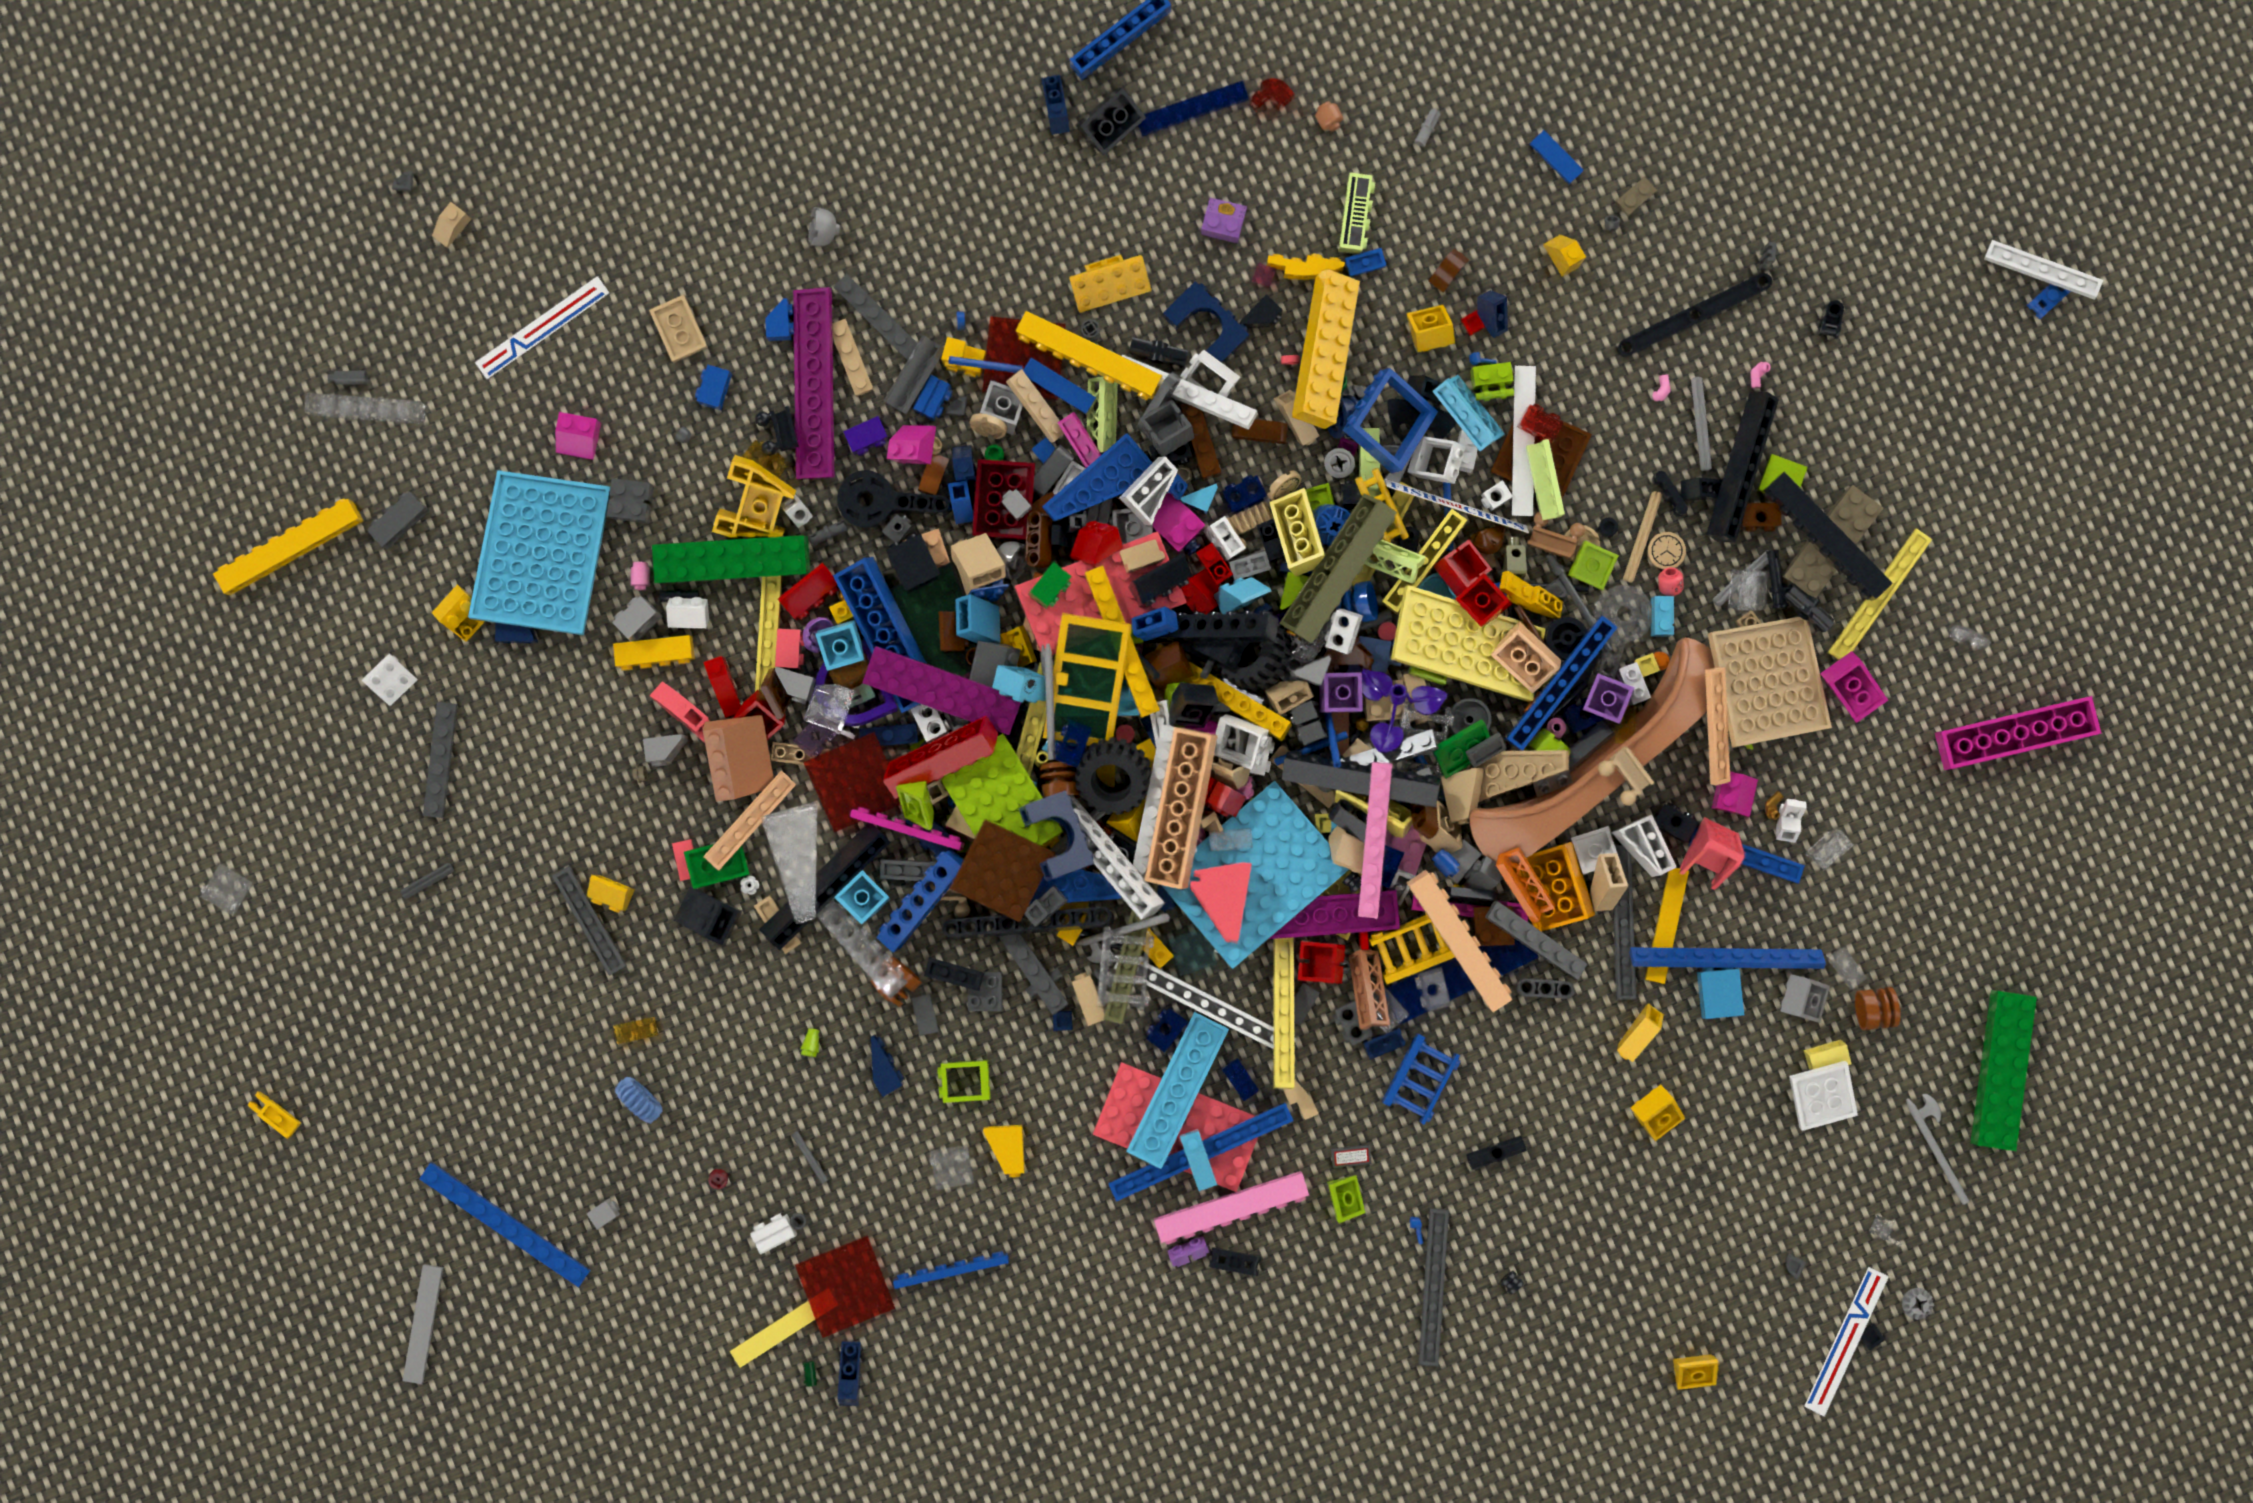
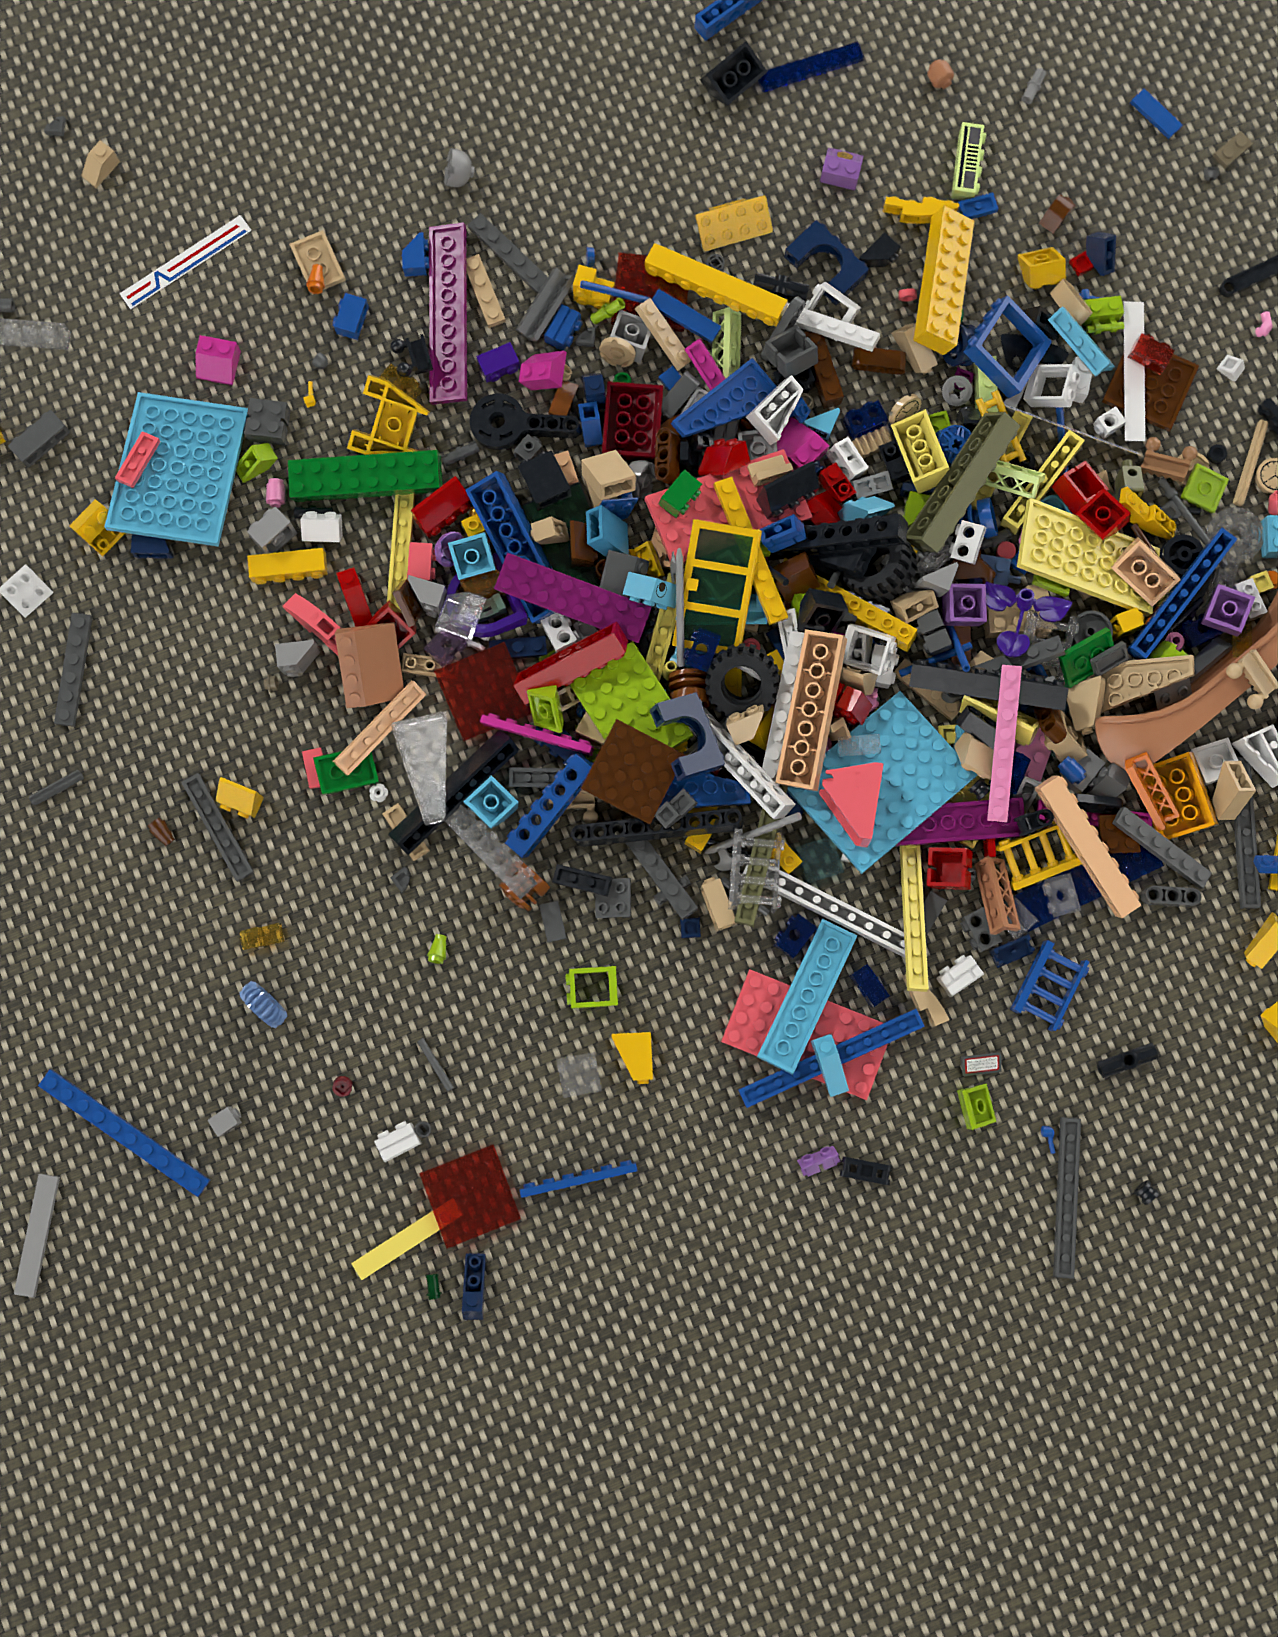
camera: 10 degrees left, 5 degrees down
black slope [674,886,743,946] -> none
white brick [781,494,813,528] -> none
dark blue slope [871,1034,905,1097] -> none
light grey brick [1001,489,1032,521] -> none
dark blue slope [1042,75,1070,135] -> none
bright pink brick [1154,1171,1309,1245] -> none
clear red brick [1250,78,1295,111] -> none
clear pink tile [1252,263,1276,288] -> none
piece [1349,718,1369,745] -> none
reddish brown piece [1470,525,1506,554] -> none
yellowish green fence [1526,439,1565,521] -> none
yellow slope [1543,235,1586,277] -> none
none -> coral plate [115,431,160,488]
none -> reddish brown cone [147,817,175,846]
none -> lime slope [236,443,278,483]
none -> yellow hand [303,381,316,408]
none -> orange cone [306,264,325,294]
none -> dark grey tile [390,866,410,893]
none -> tan slope [531,517,570,545]
none -> lime pin [590,297,625,325]
none -> tan slope [726,704,764,745]
none -> white brick [937,955,984,997]
none -> black piece [1013,809,1054,837]
none -> tan beam [1050,279,1093,326]
none -> yellow brick [1110,607,1144,641]
none -> white slope [1217,355,1245,382]

